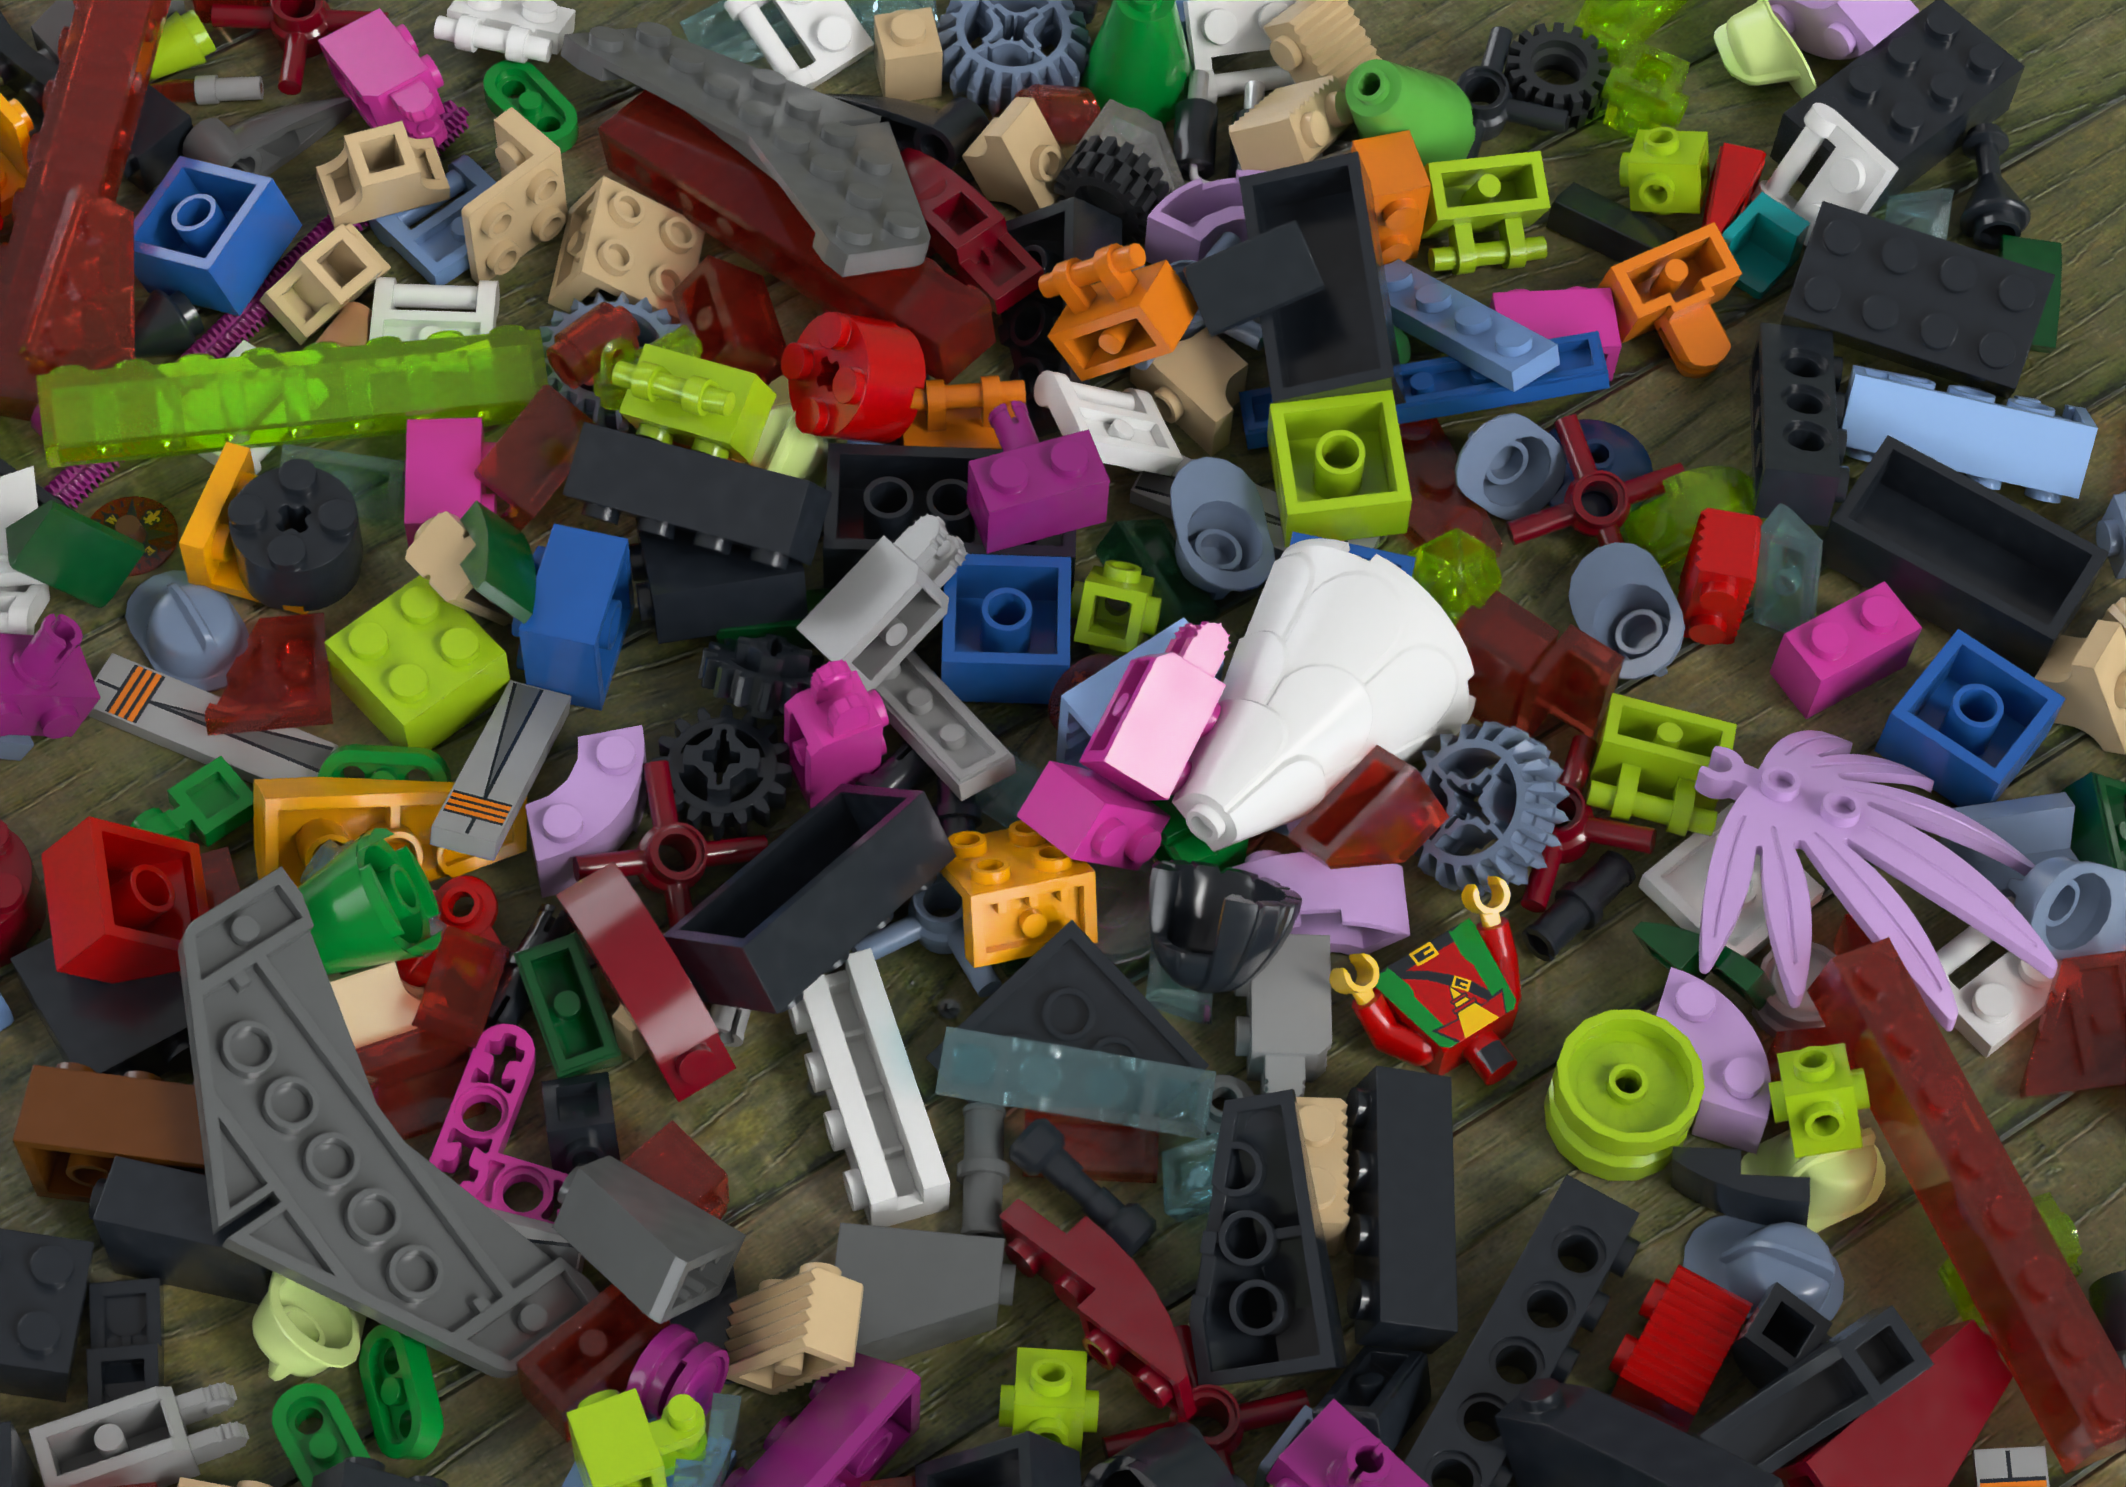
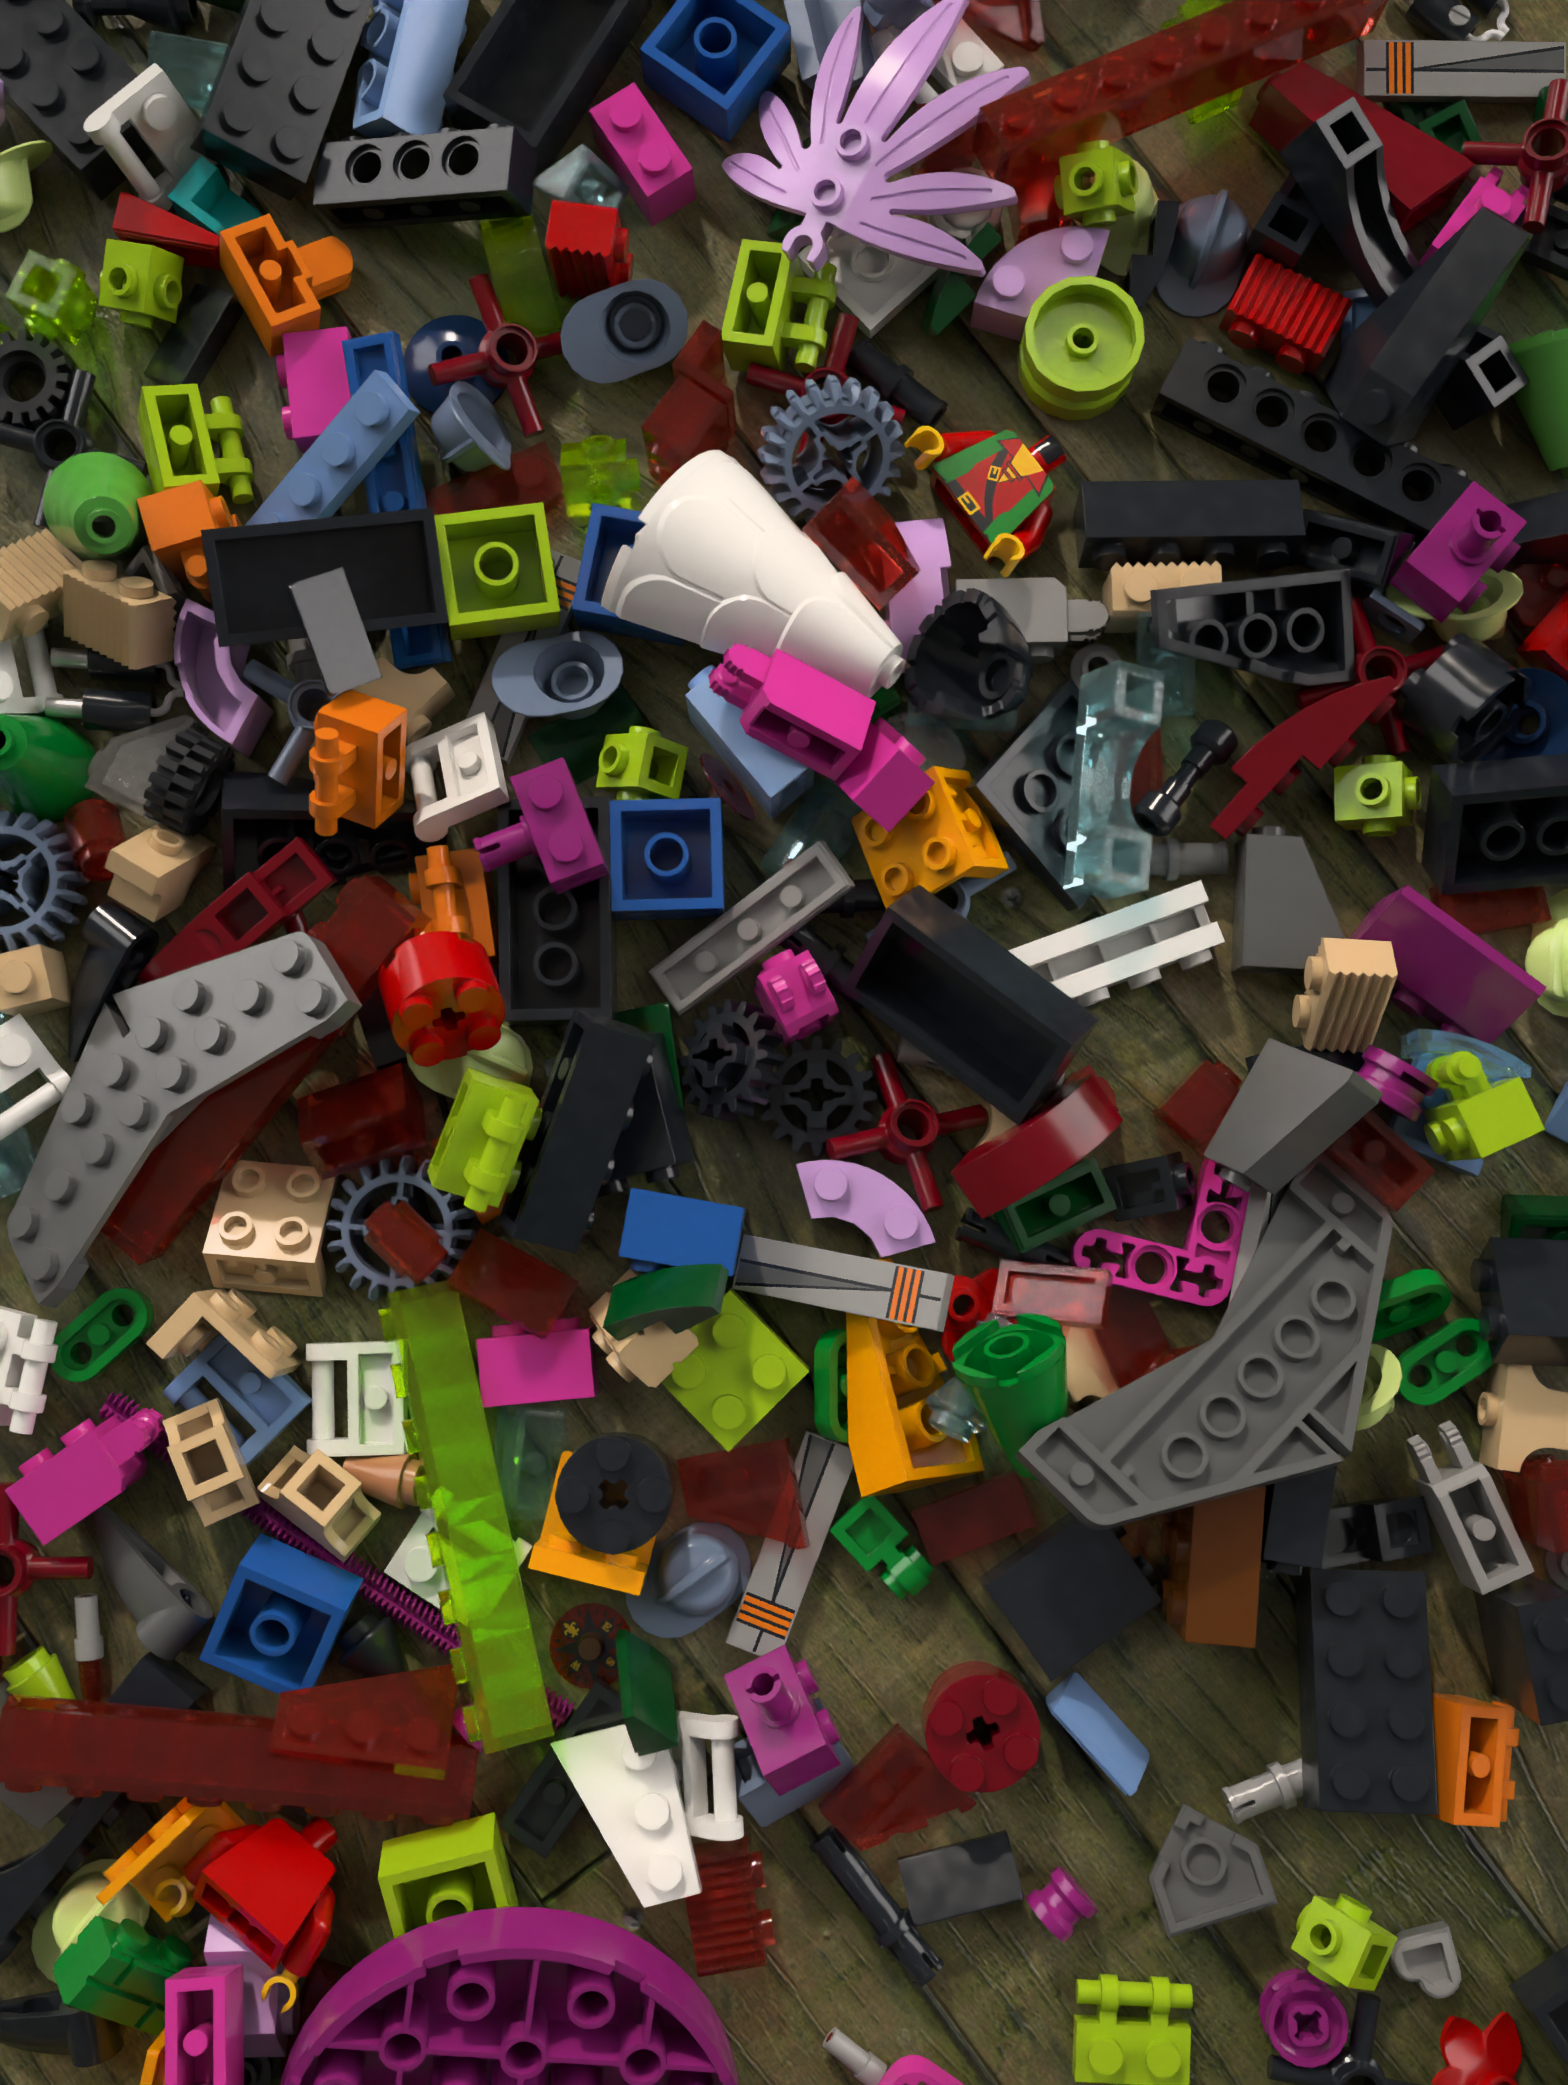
camera: 85 degrees left, 25 degrees up
red slope [41,816,209,984] -> none
clear neon green piece [593,325,703,410] -> none
light grey hinge [796,514,968,691] -> none

